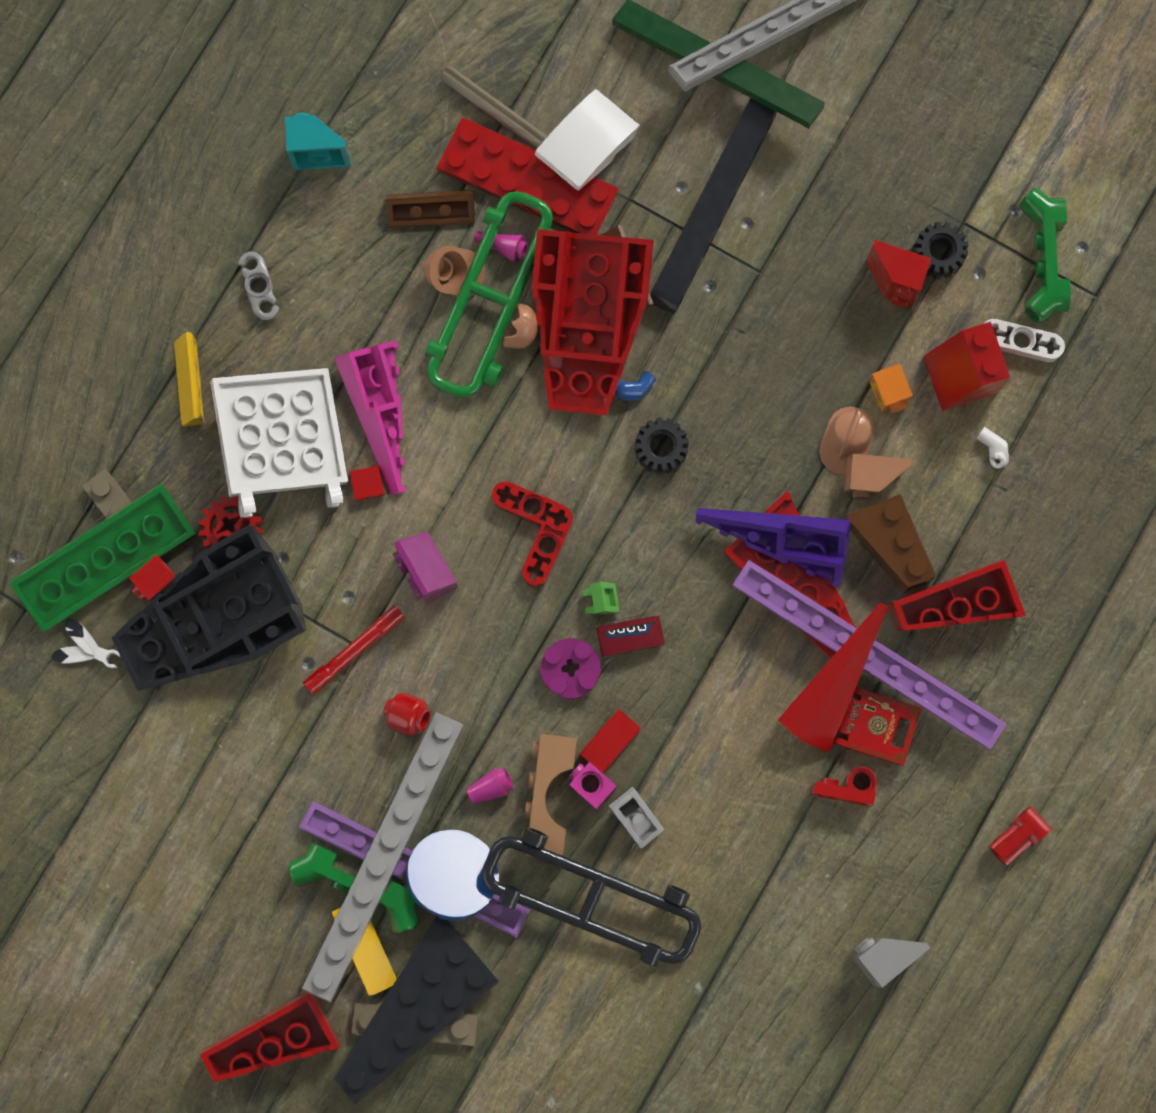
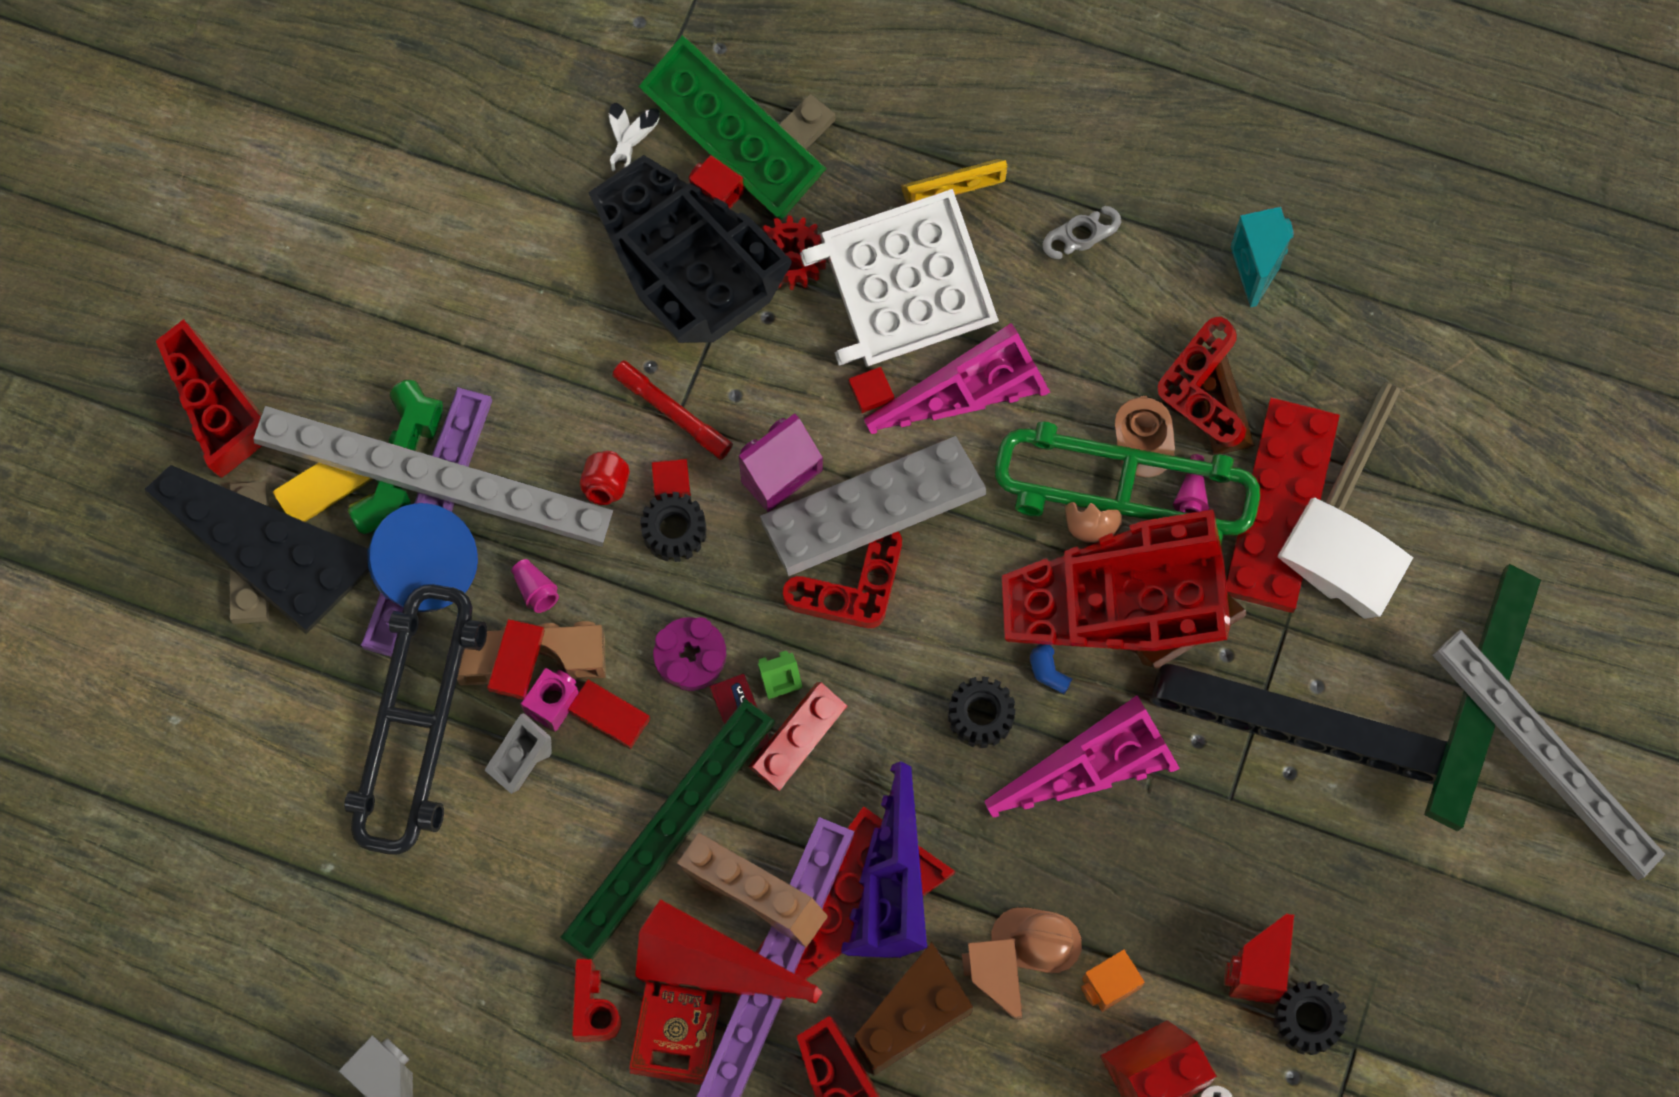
camera: 80 degrees right, 10 degrees down
none -> red tile [487,619,545,700]
none -> dark green tile [561,699,775,960]
none -> black tyre [640,492,707,562]
none -> red tile [652,459,691,500]
none -> medium nougat arch [677,833,828,948]
none -> plate [748,682,847,791]
none -> light grey plate [760,436,986,576]
none -> dark pink wedge [984,695,1180,818]
none -> red beam [1157,317,1246,447]

